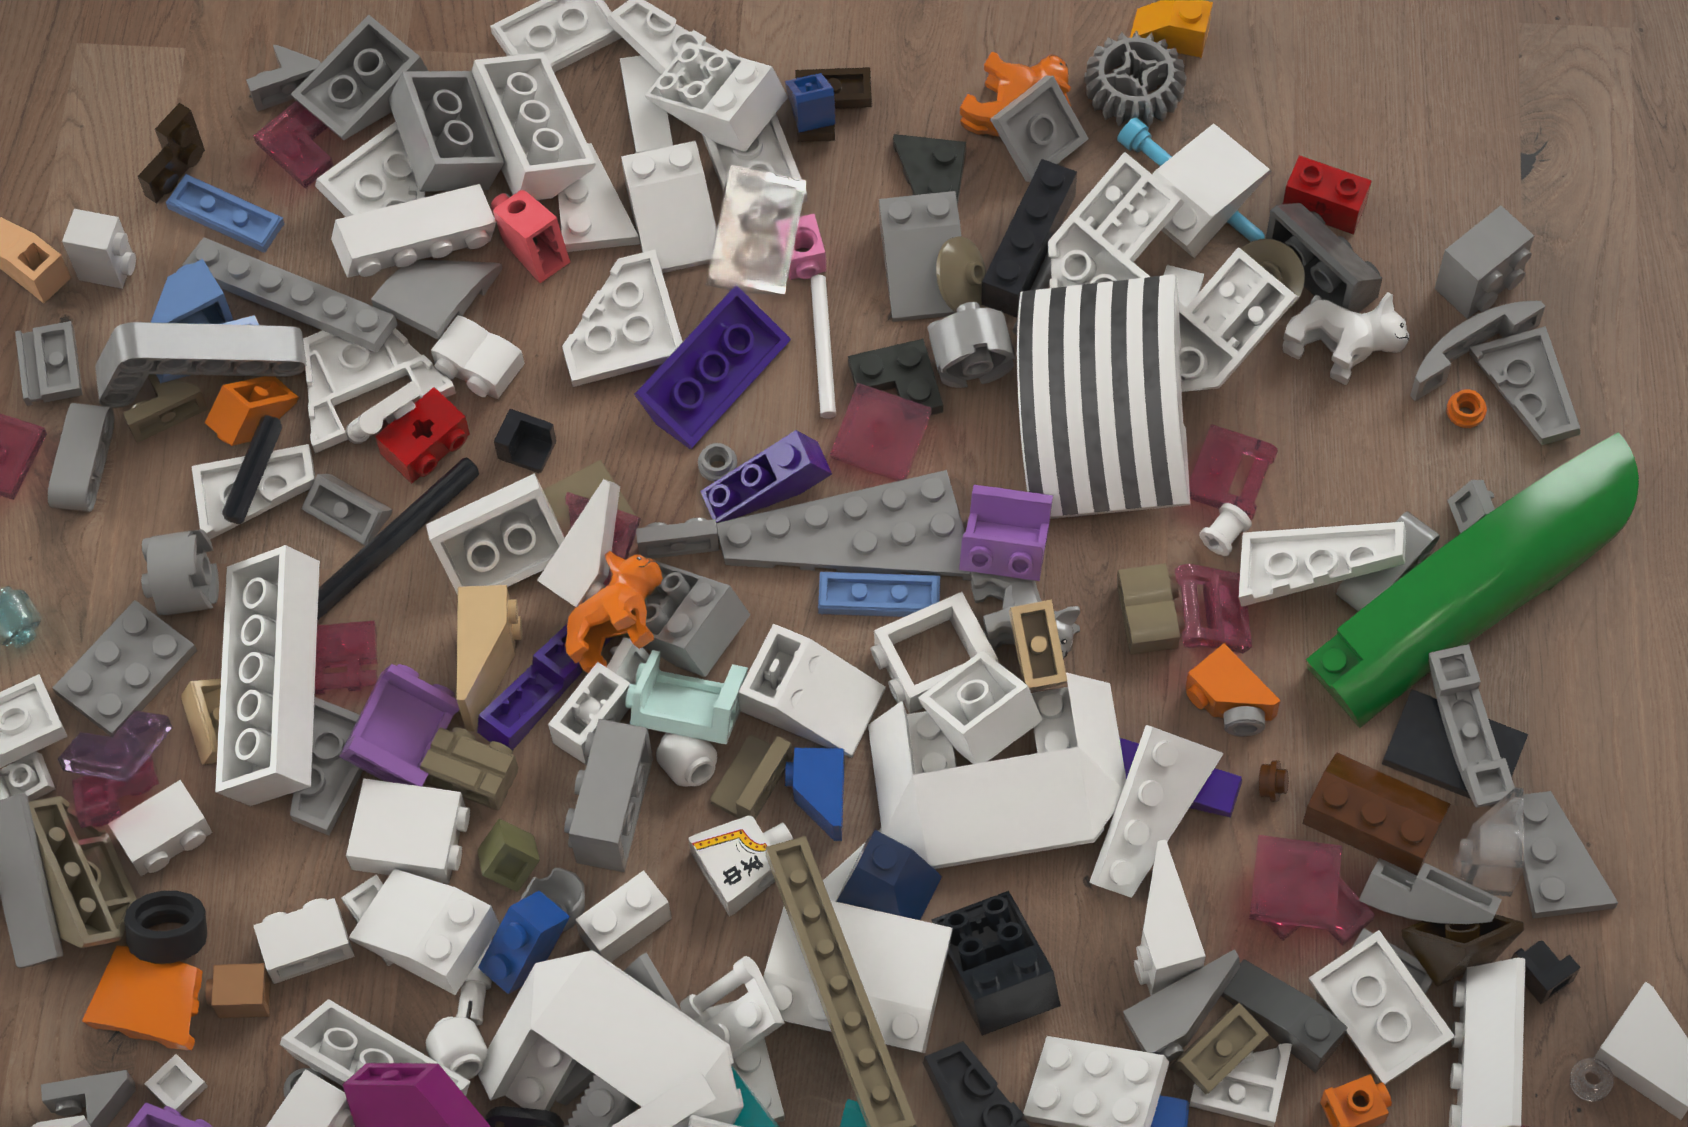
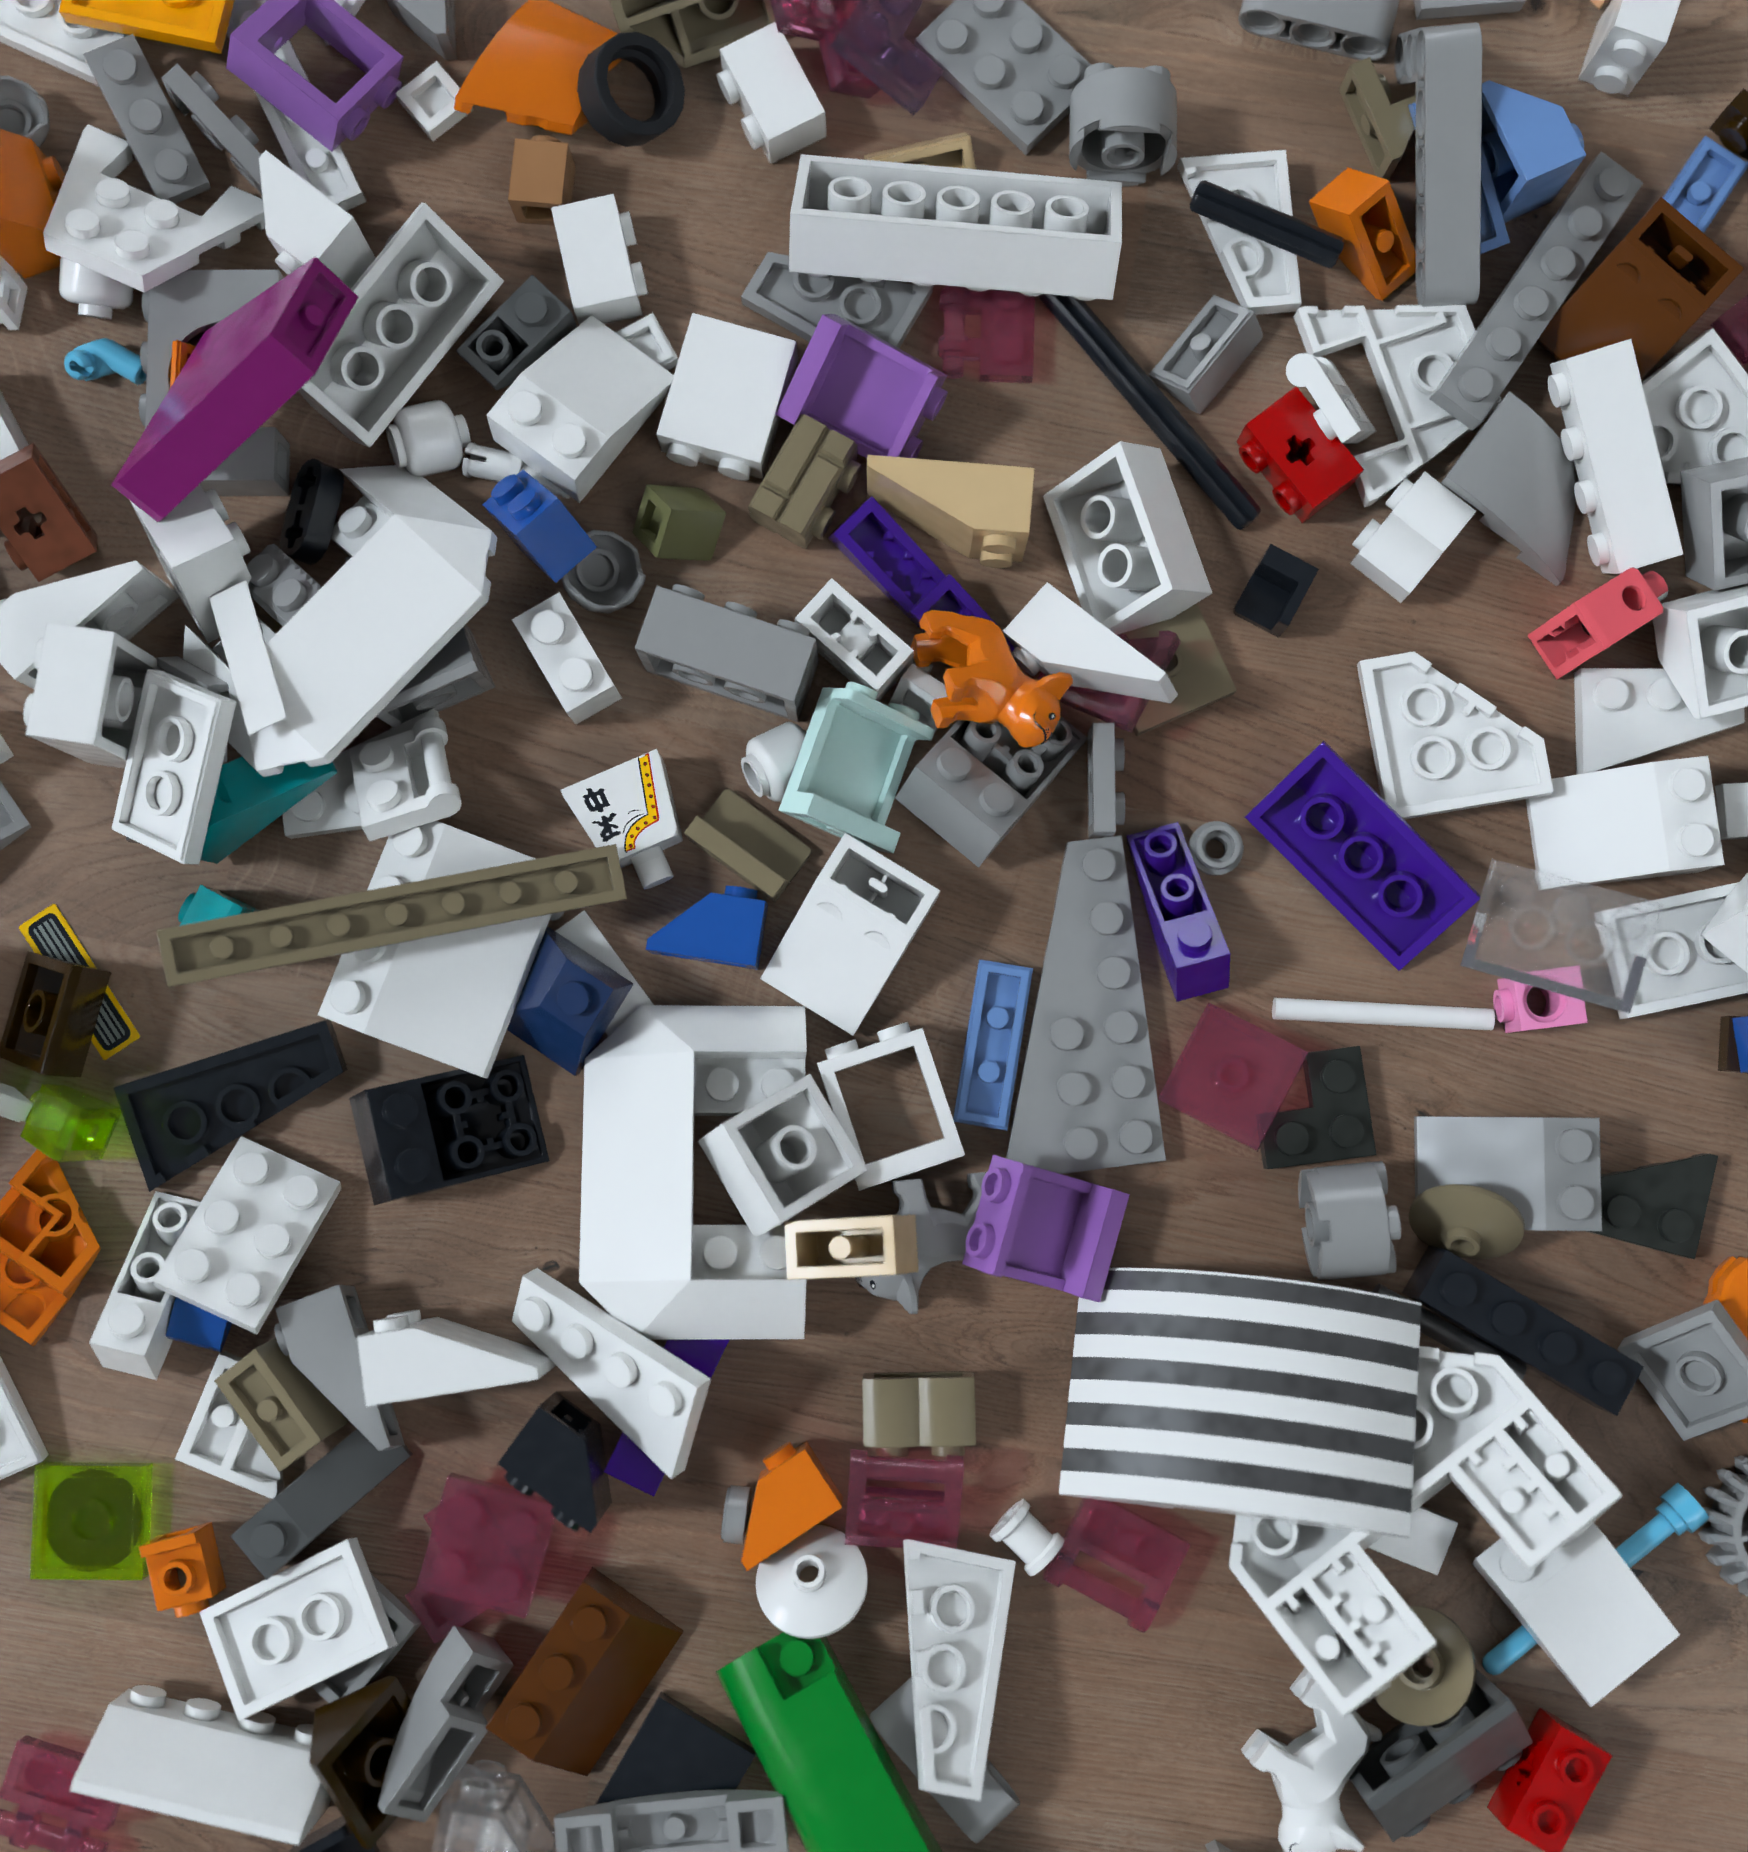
camera: 95 degrees right, 20 degrees up
reddish brown plate [1259,760,1289,802] -> none
none -> dark grey slope [456,274,577,391]
none -> black slope [497,1391,612,1533]
none -> white dish [756,1525,868,1639]
none -> reddish brown slope [1536,197,1744,379]

